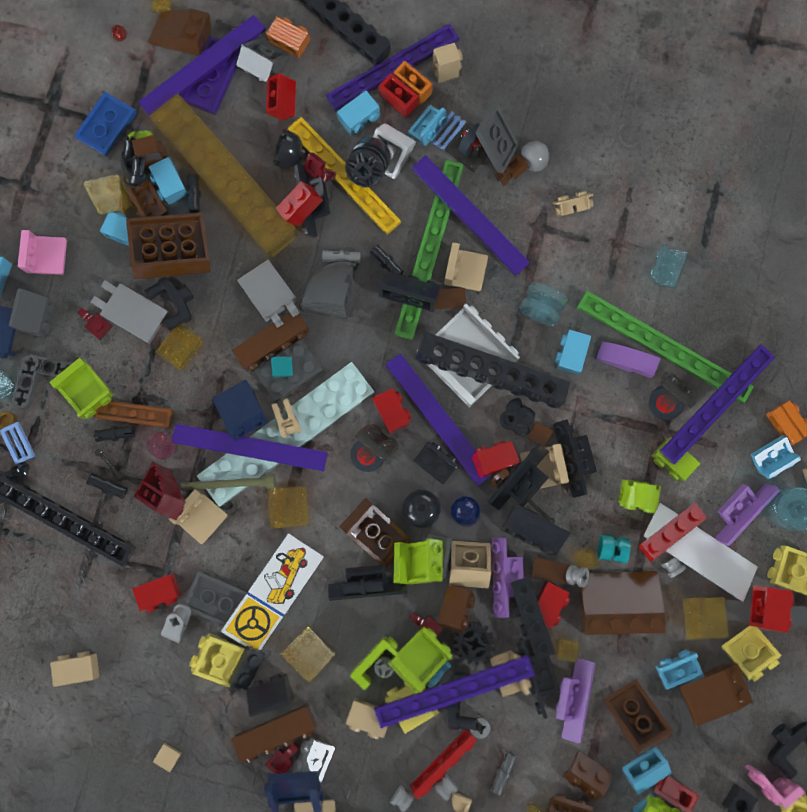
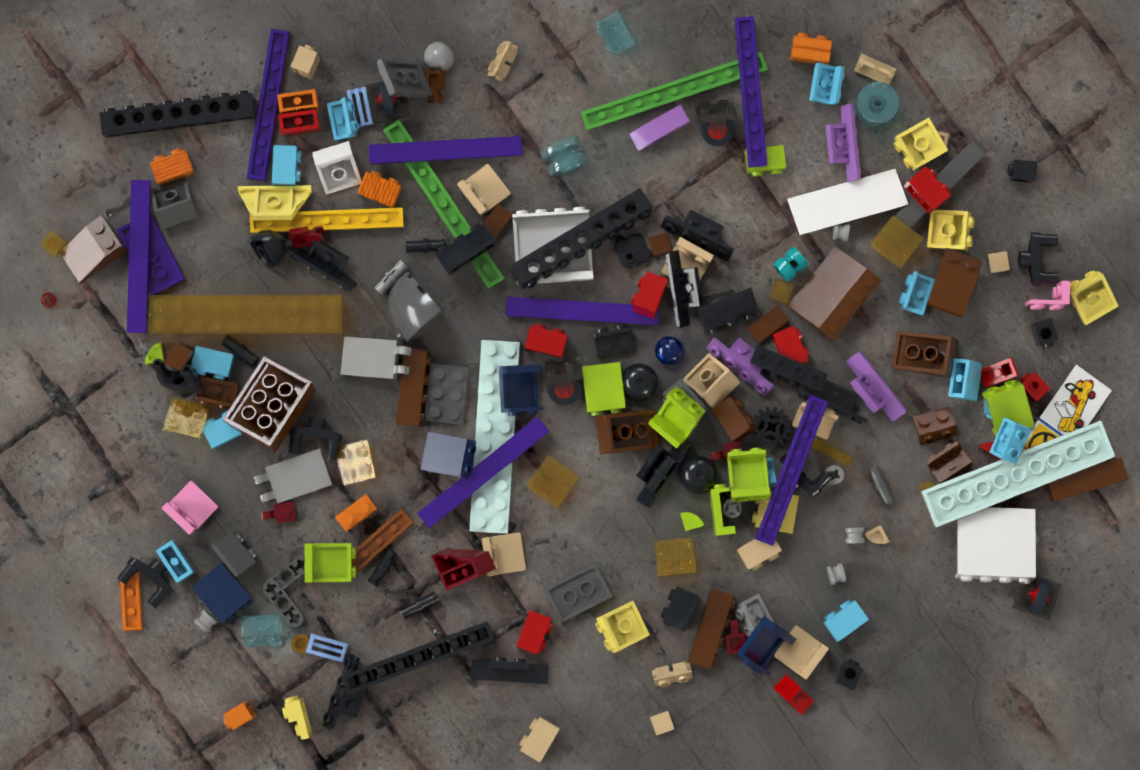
camera: 50 degrees left, 5 degrees up
blue plate [74,92,137,157] -> none
clear pink head [146,432,176,460] -> none
light grey piece [161,603,191,644] -> none
olive piece [181,473,276,491] -> none
sticker [221,533,324,650] -> none
black plate [228,646,266,690] -> none
red brick [266,73,296,121] -> none
teal slope [271,357,293,378] -> none
tan piece [271,398,302,439] -> none
red brick [276,181,323,226] -> none
black wheel [345,137,391,188] -> none
red plate [410,729,477,799] -> none
reddish brown tile [490,468,510,488] -> none
medium azure brick [555,330,591,375] -> none
clear yellow plate [556,638,579,663] -> none
light grey wheel [566,565,589,587] -> none
lime brick [618,479,661,513] -> none
red plate [638,503,707,562] -> none
none -> light yellow wing [238,185,312,220]
none -> orange brick [335,494,378,531]
none -> orange brick [357,170,402,208]
none -> black bracket [471,657,549,684]
none -> dark blue panel [499,364,543,416]
none -> lime panel [582,362,626,416]
none -> tan hinge [652,661,693,687]
none -> black cylinder [679,455,718,494]
none -> lime tile [680,512,704,531]
none -> clear yellow axle [811,437,853,466]
none -> tan tile [987,251,1010,273]

